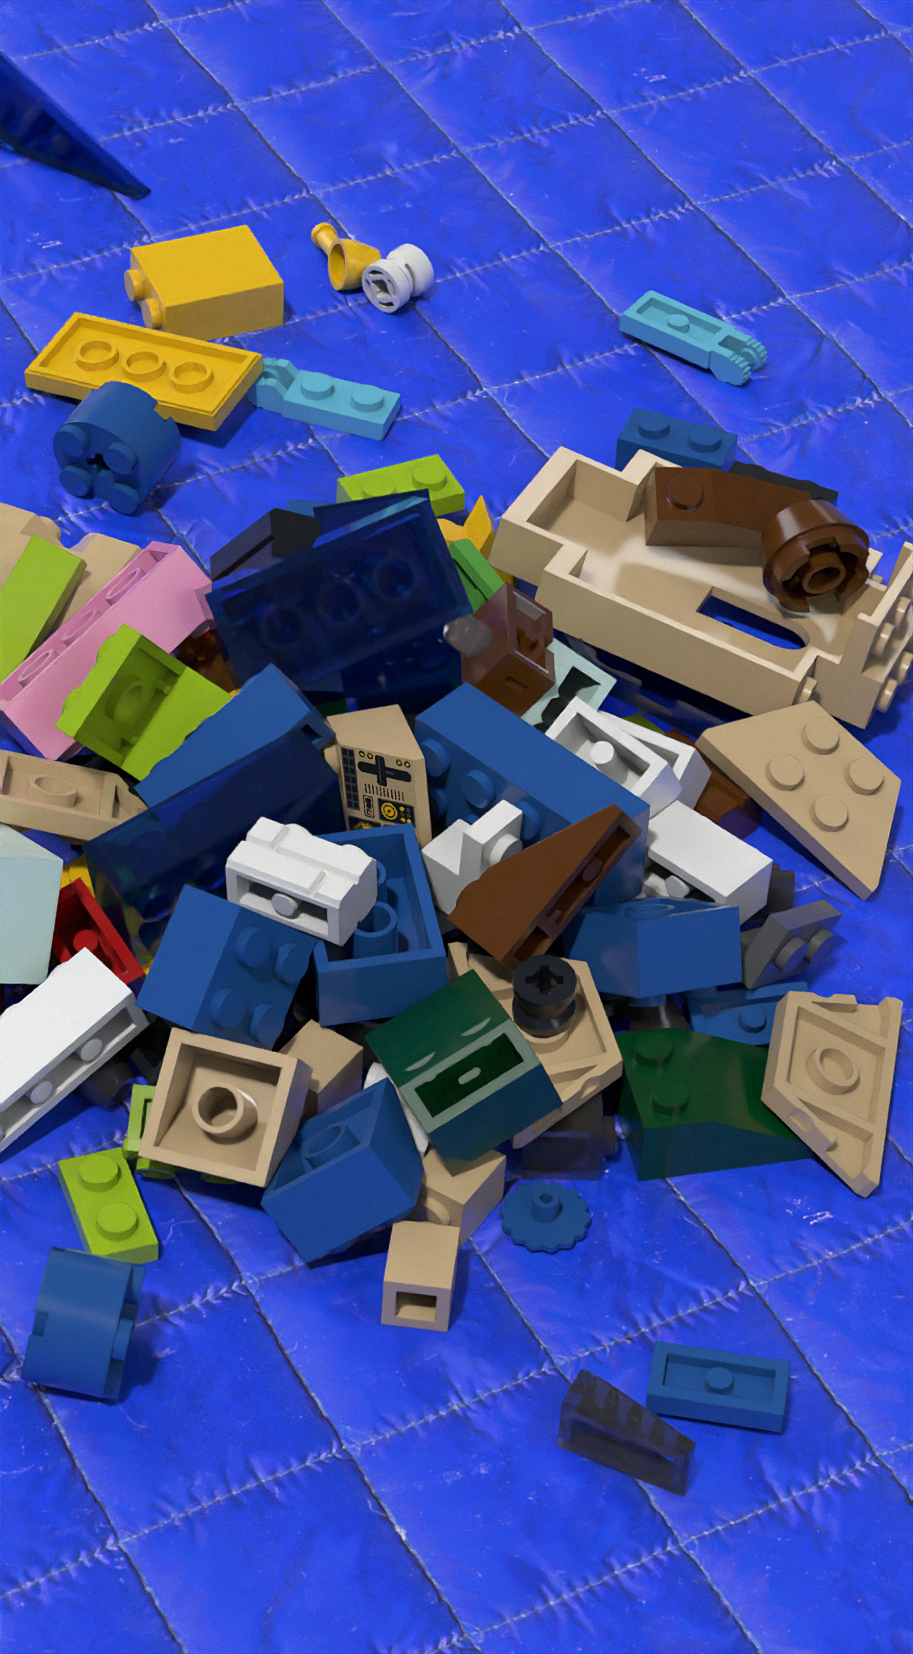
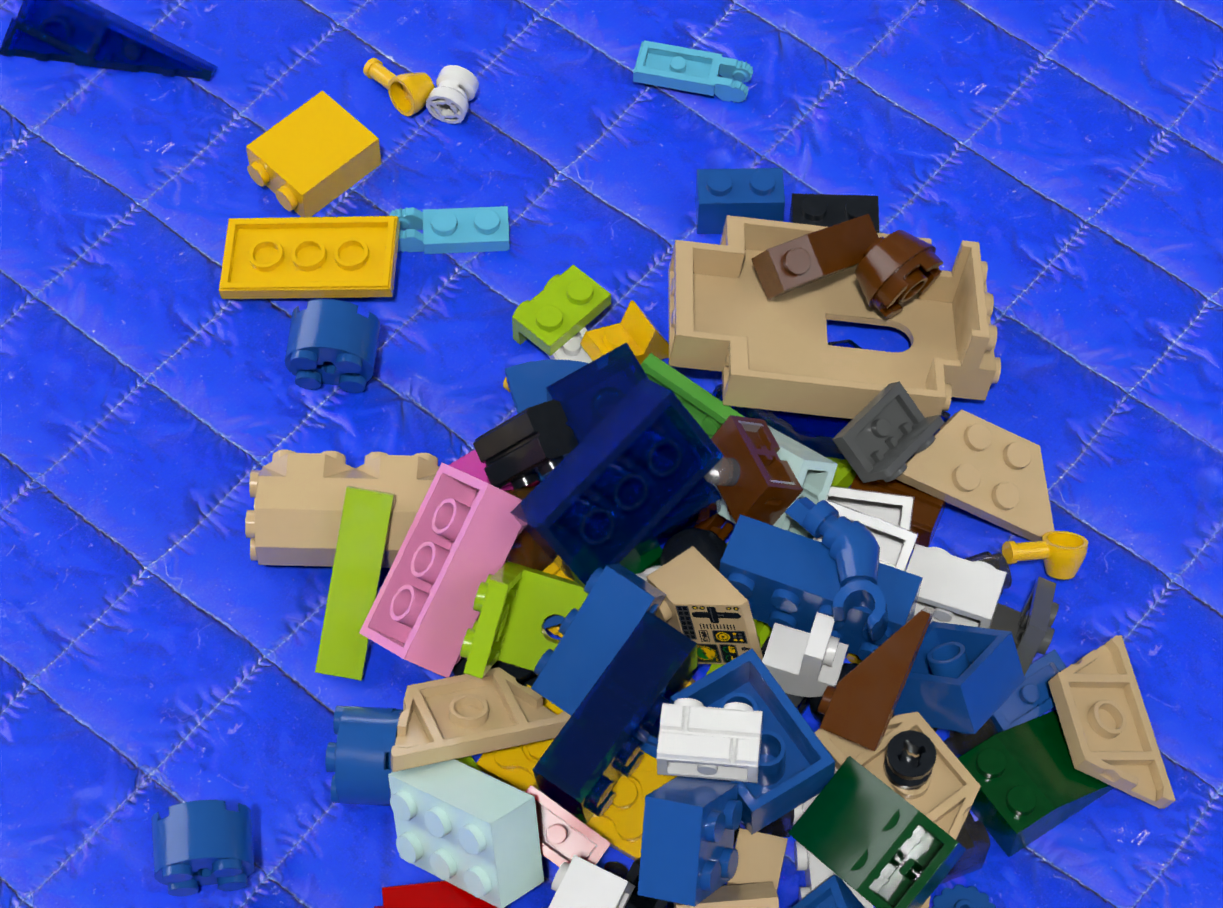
camera: 20 degrees left, 15 degrees up
none -> blue piece [785,497,888,641]
none -> dark grey bracket [832,381,945,483]
none -> yellow bar [1002,531,1088,580]

